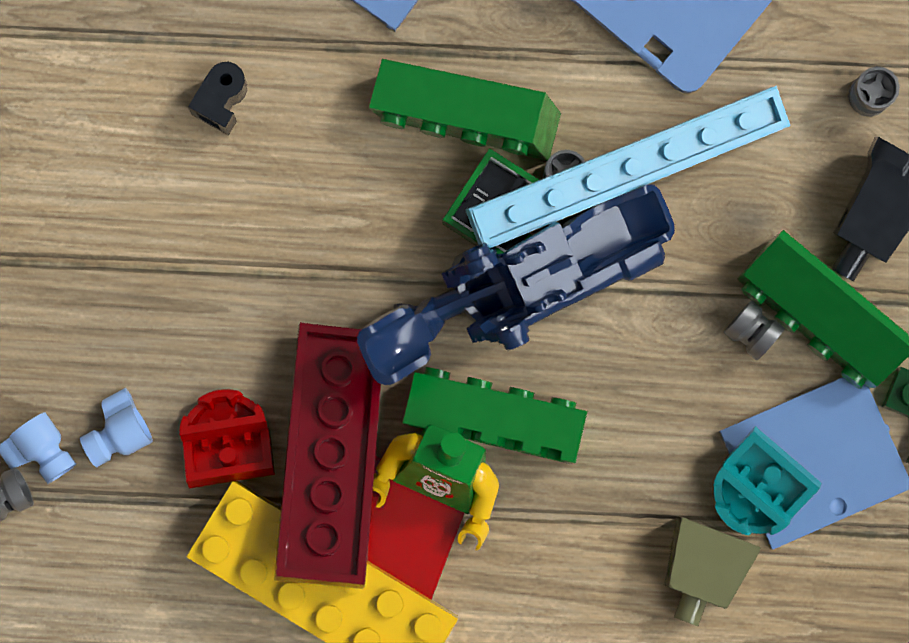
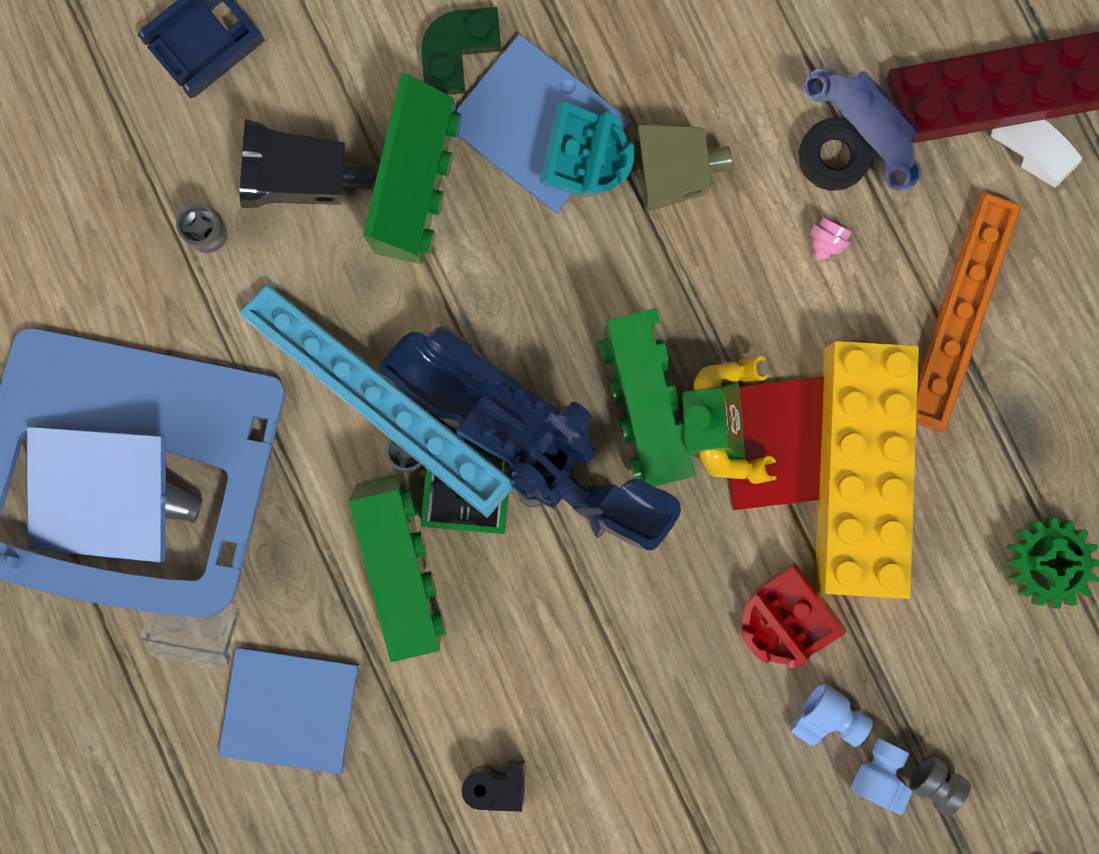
camera: 115 degrees left, 0 degrees up
dark red plate [274,322,381,589] -> none
flat silver wheel [724,300,785,361] -> none

